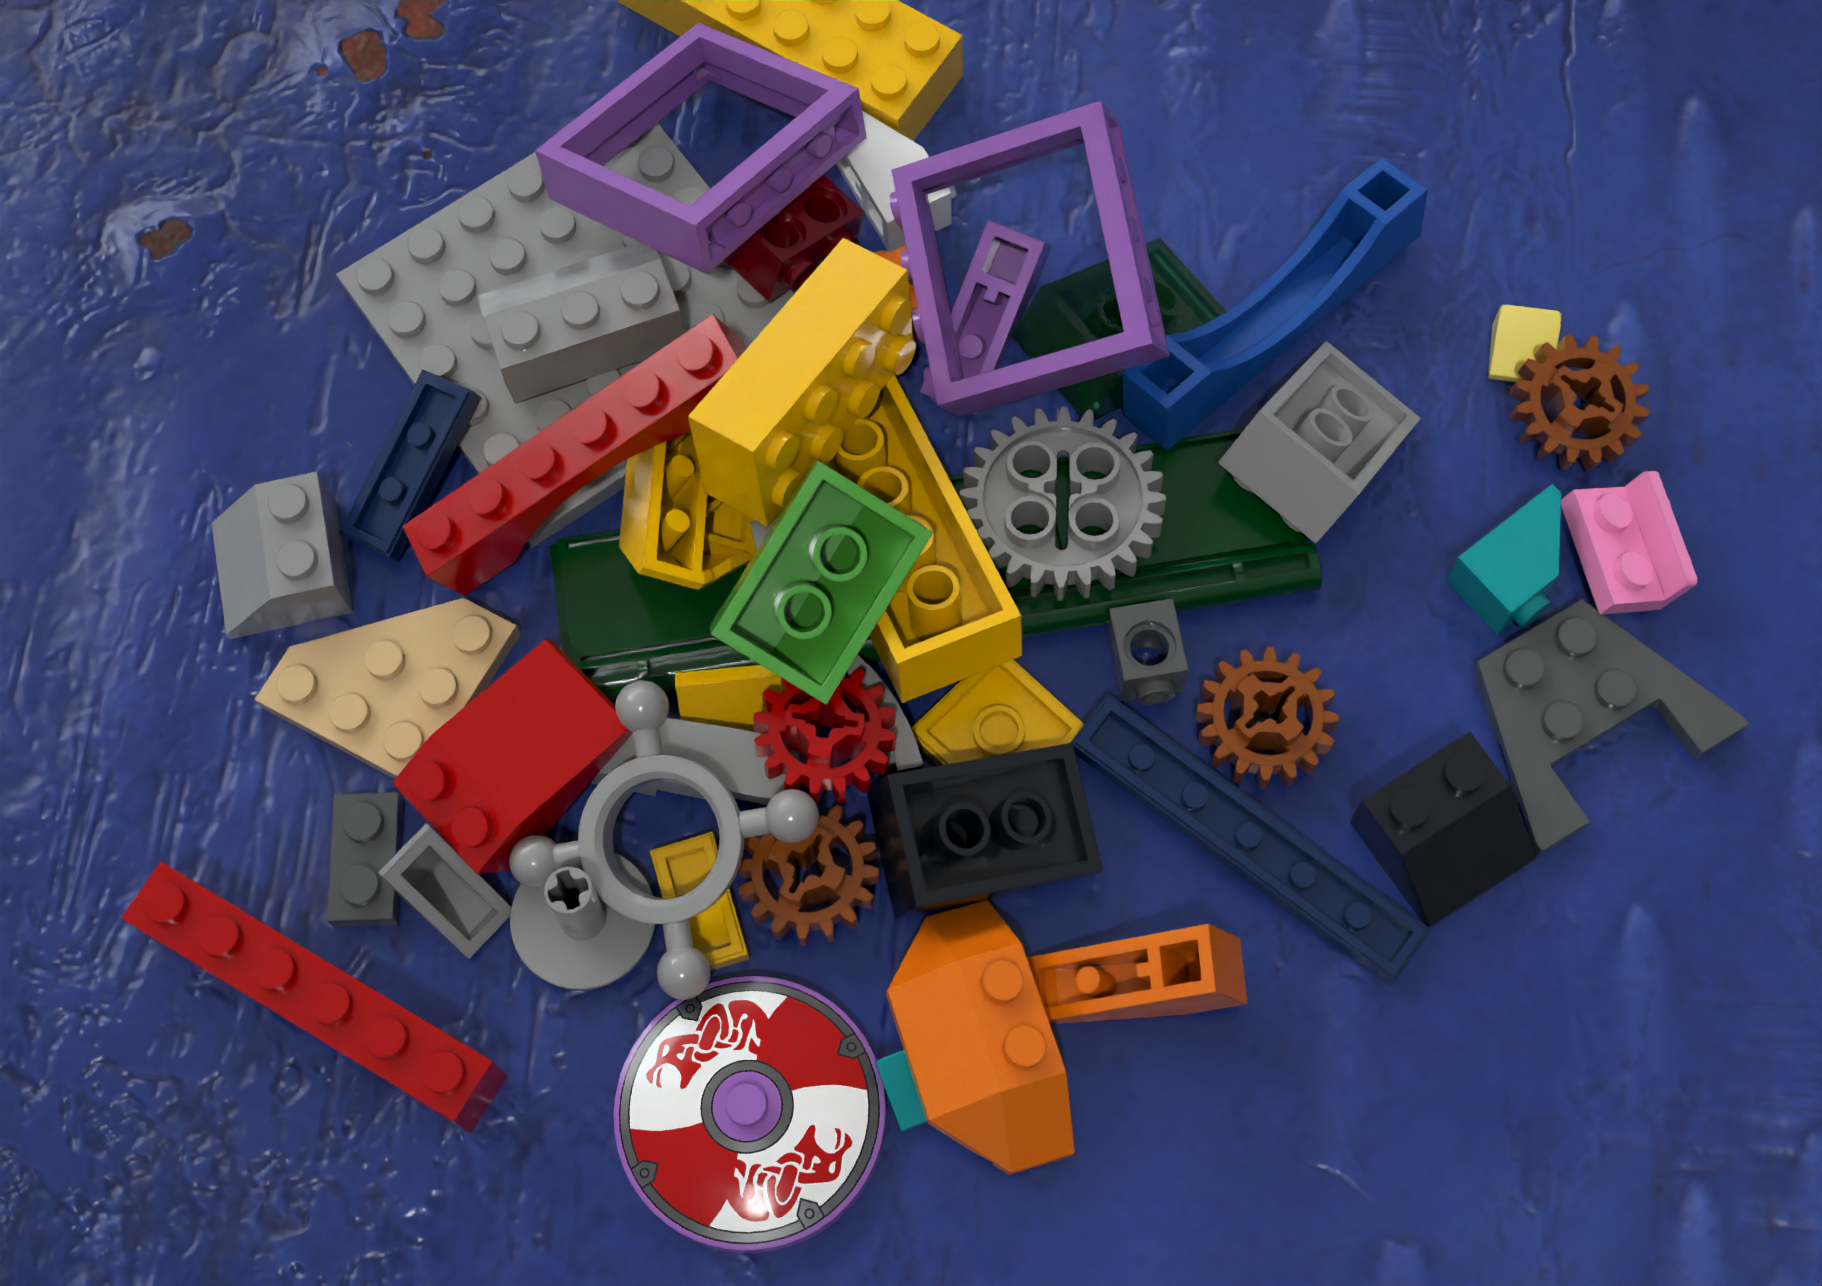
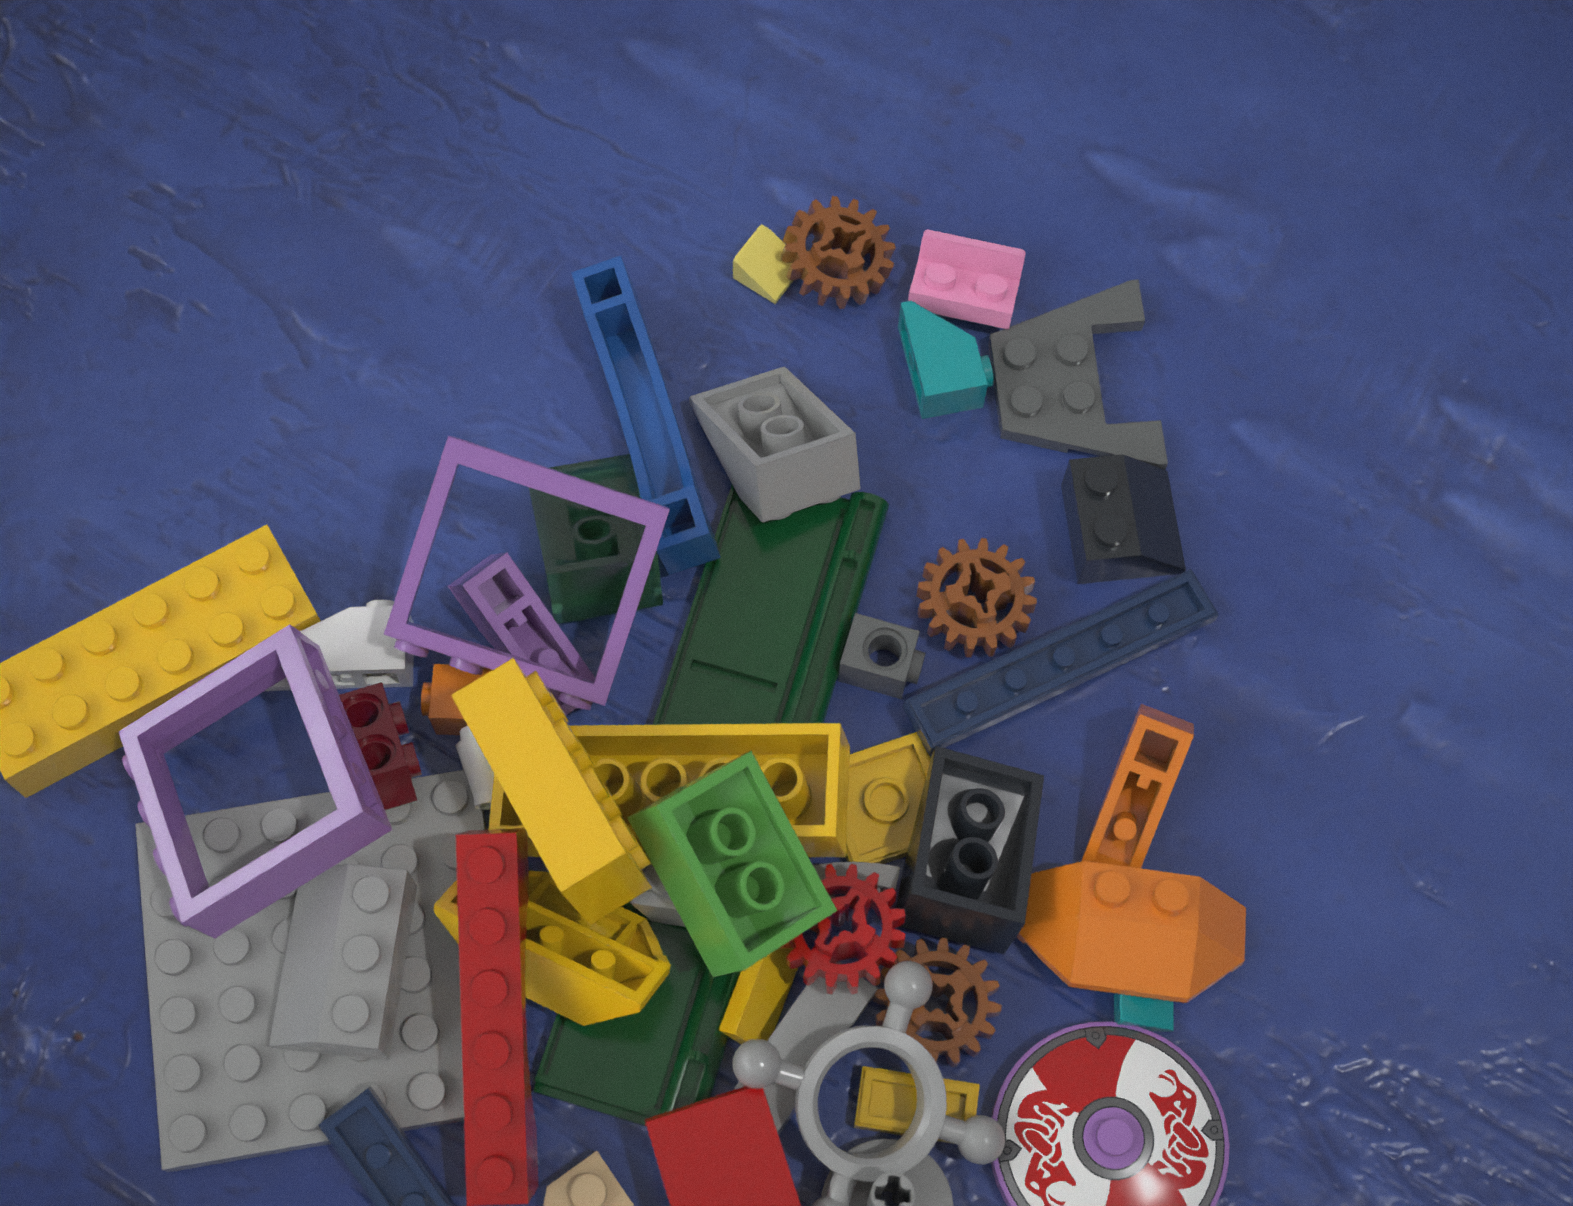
camera: 70 degrees left, 0 degrees up
light grey gear [960,406,1166,601] -> none

